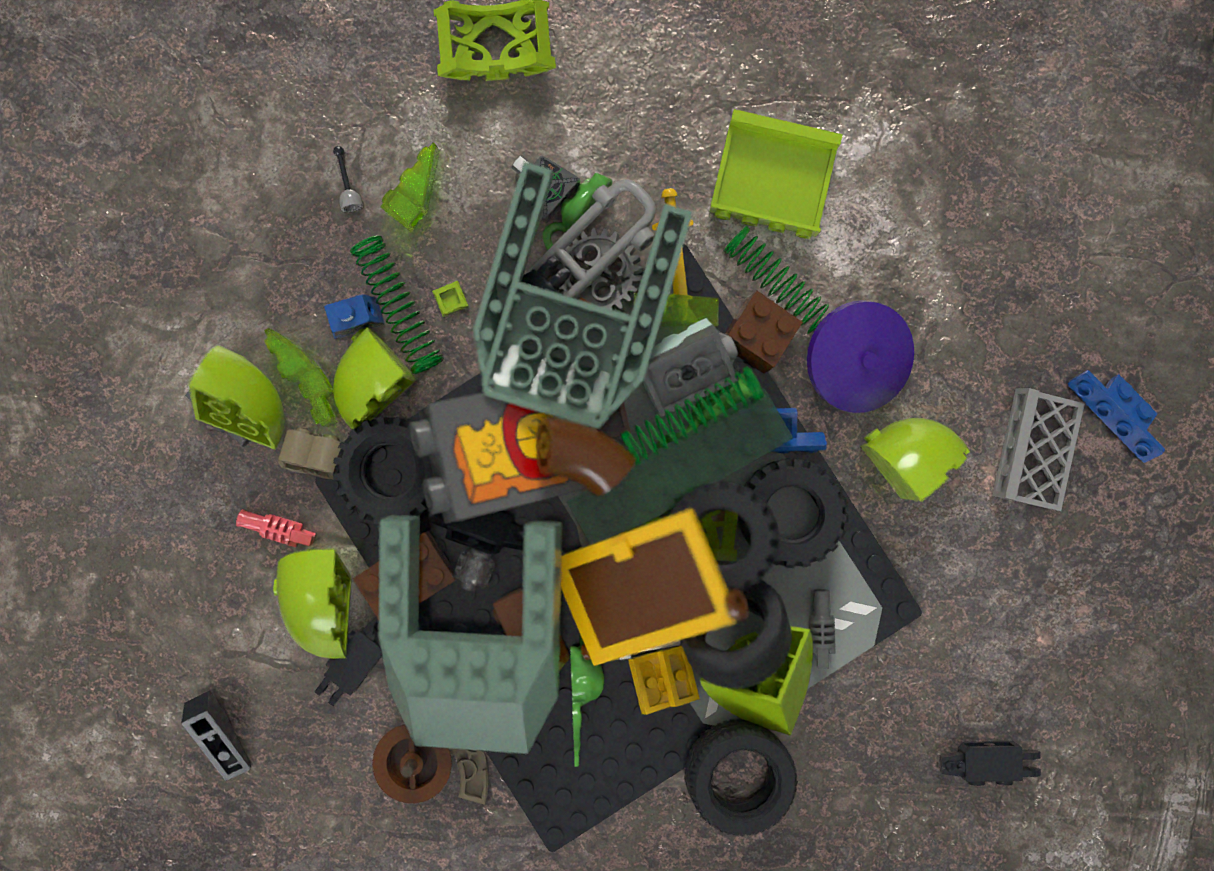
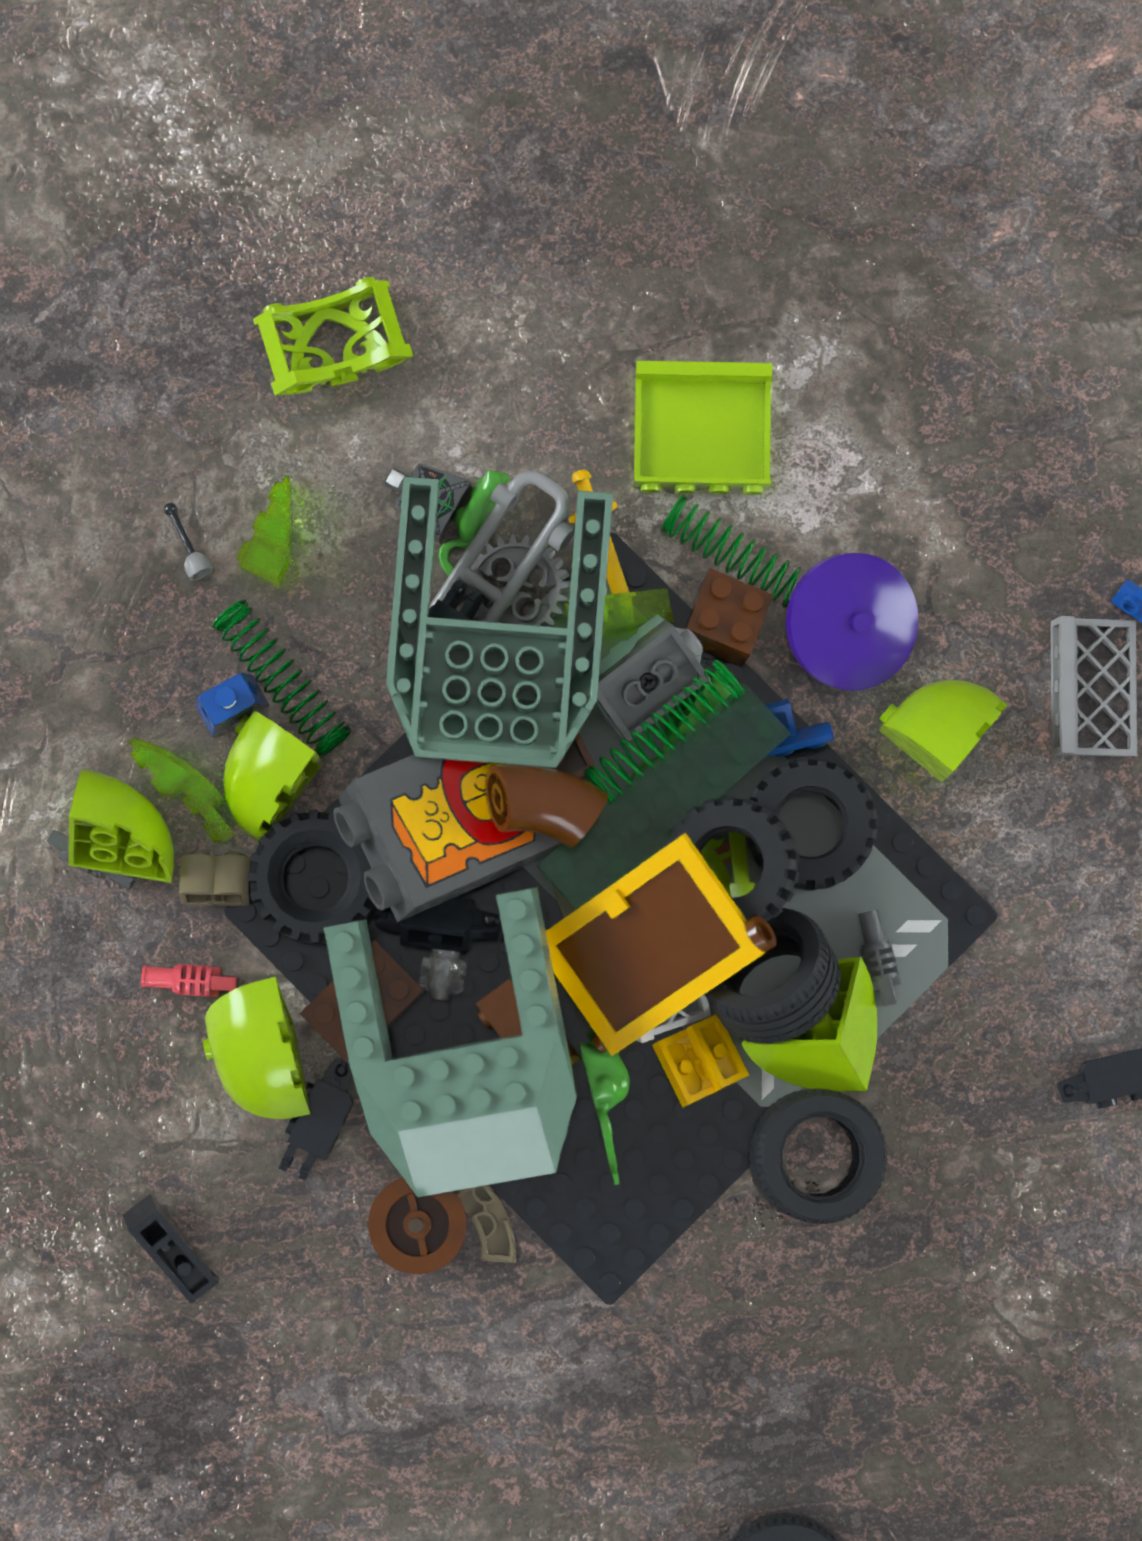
camera: 15 degrees left, 5 degrees down
lime tile [432,280,469,317] -> none

